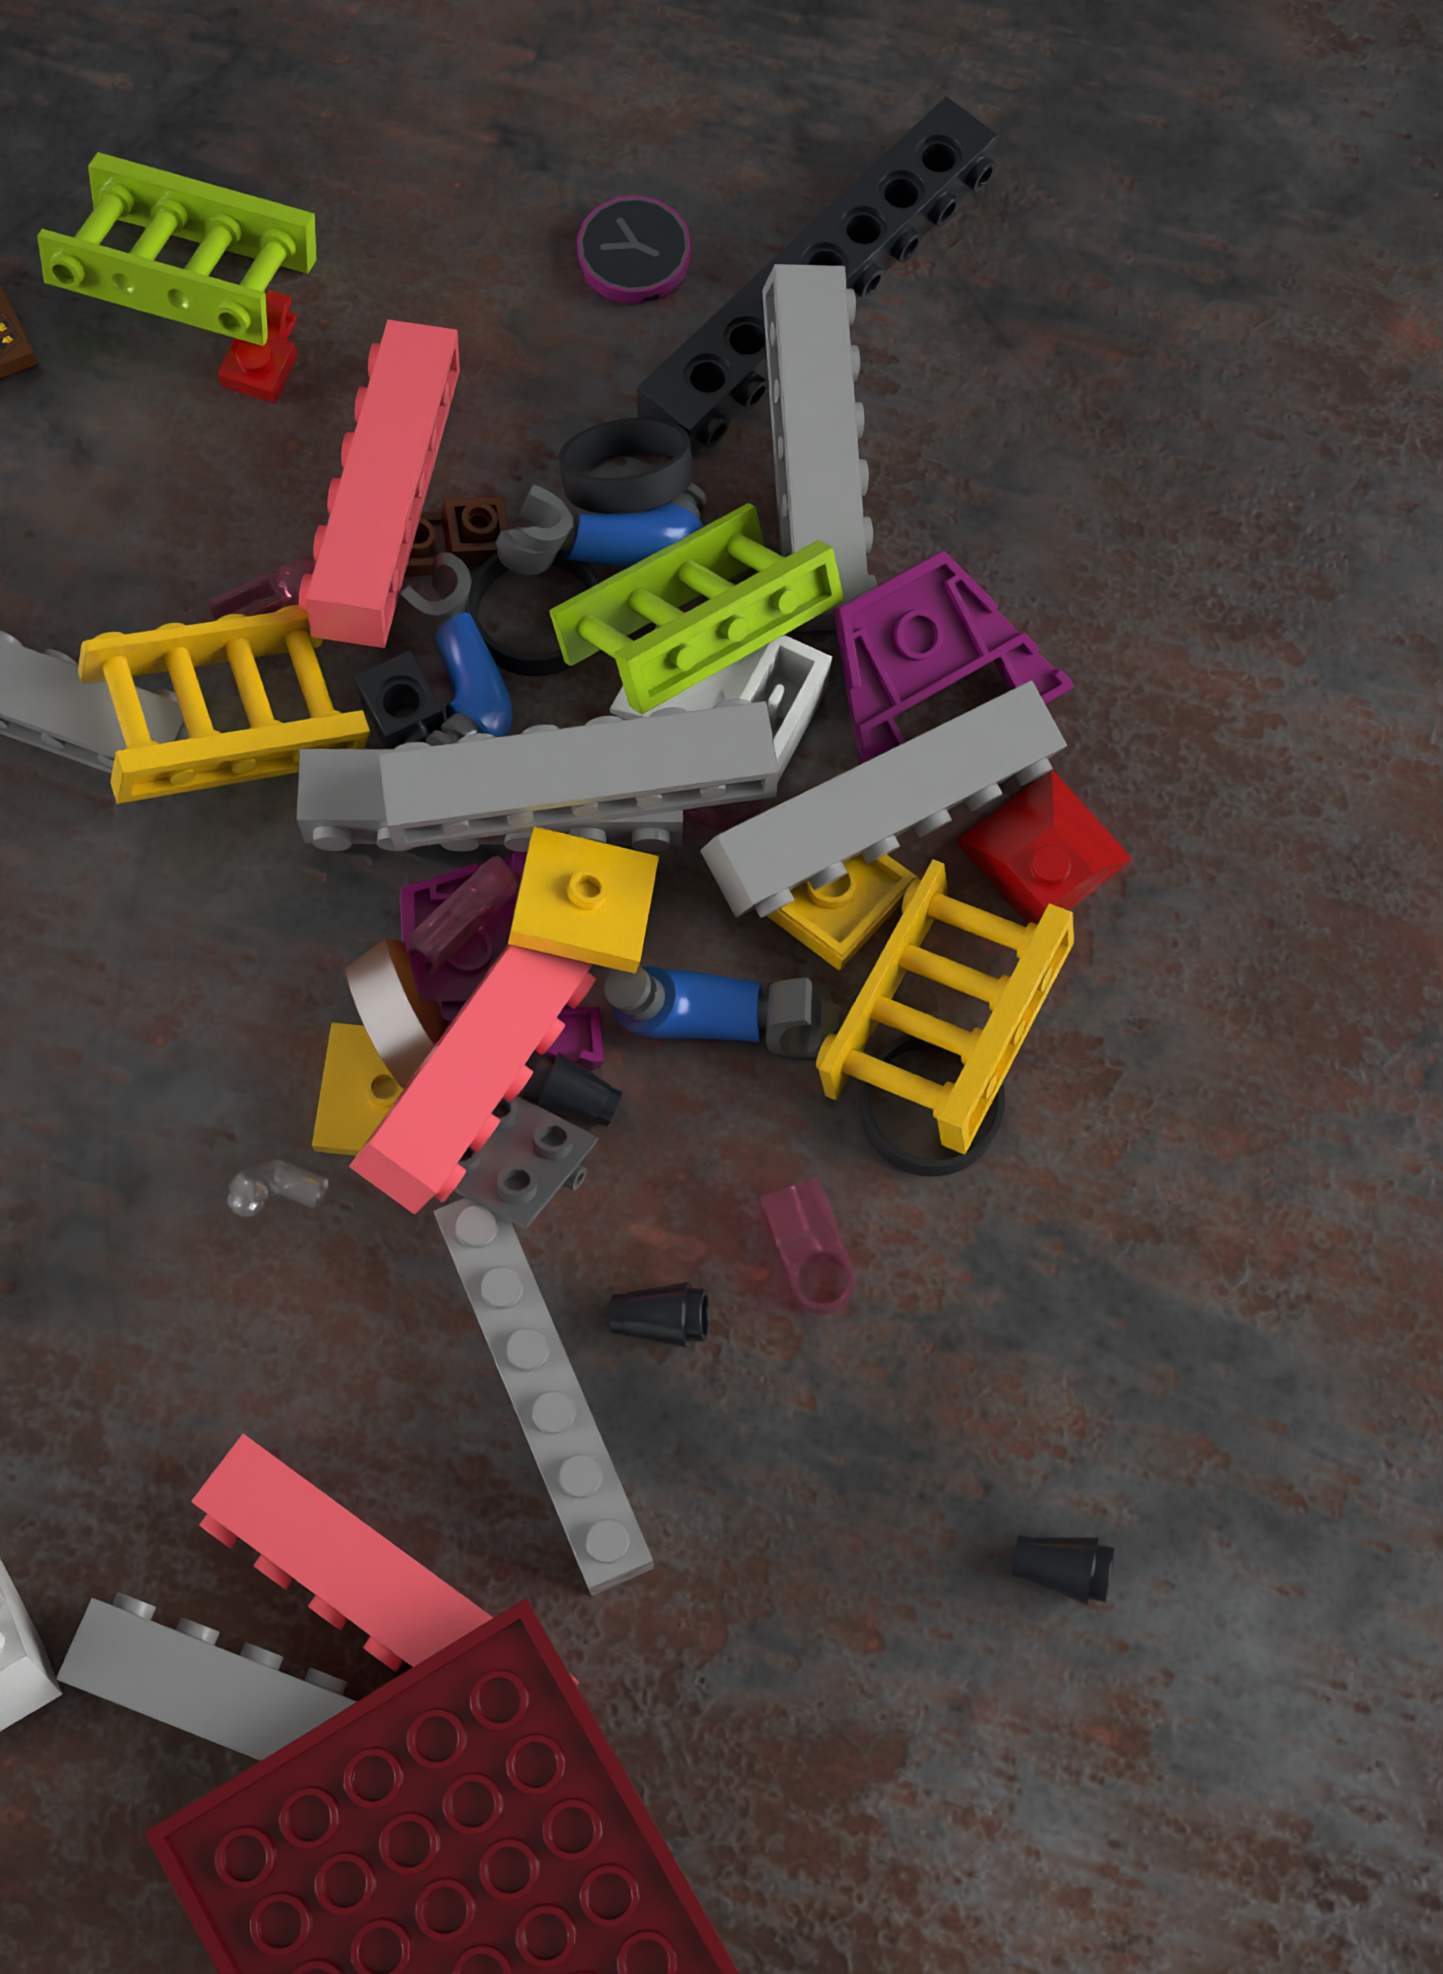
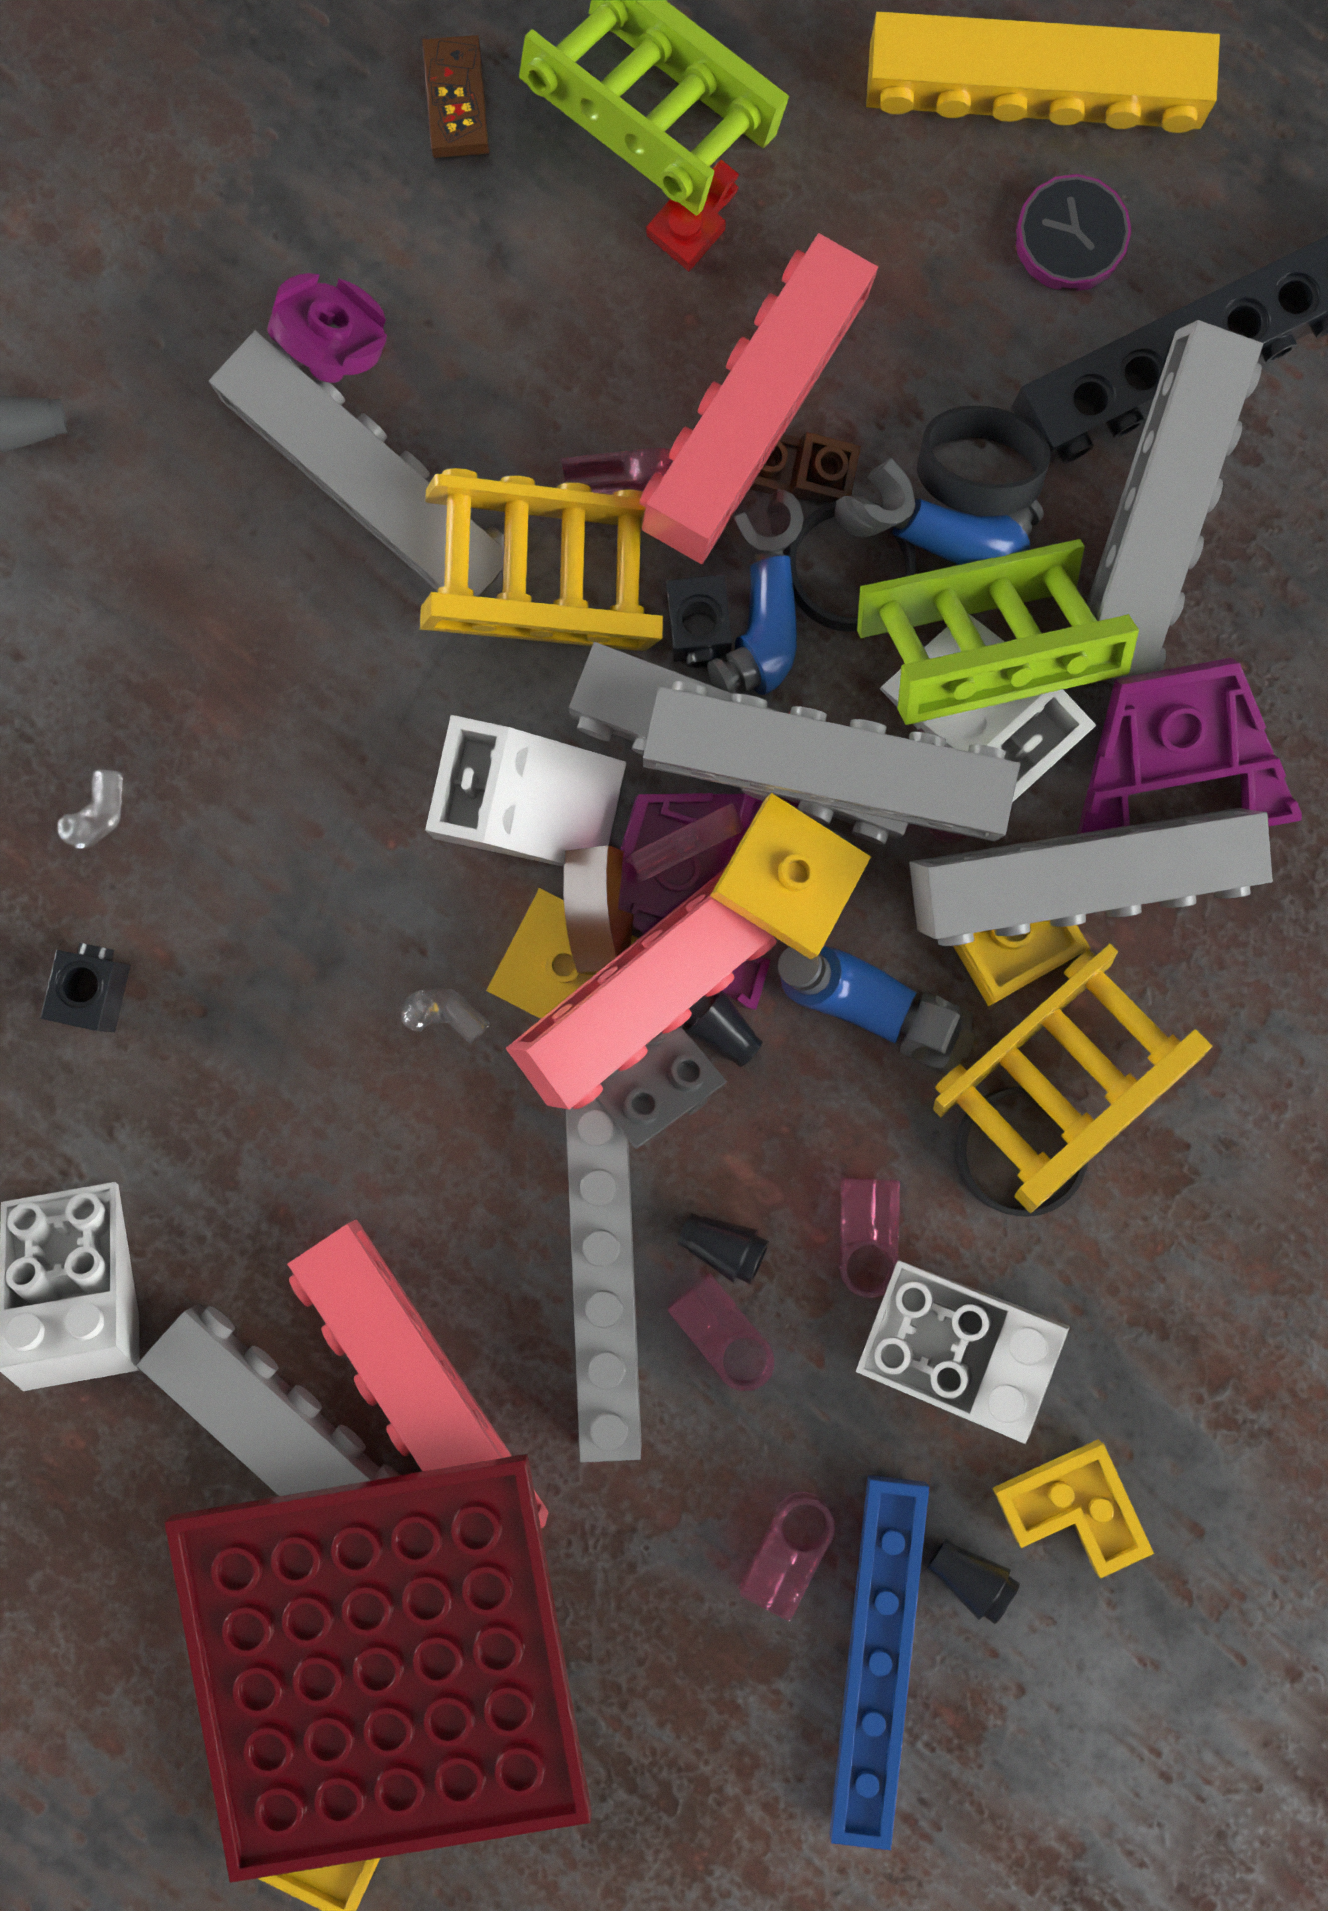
camera: 25 degrees right, 15 degrees up
red slope [957,770,1132,924] -> none
none -> white slope [425,715,627,867]
none -> clear pink piece [667,1272,775,1392]
none -> clear pink piece [738,1492,835,1622]
none -> blue plate [829,1475,929,1850]
none -> white slope [856,1260,1070,1444]
none -> yellow brick [866,11,1220,133]
none -> yellow plate [992,1439,1154,1579]

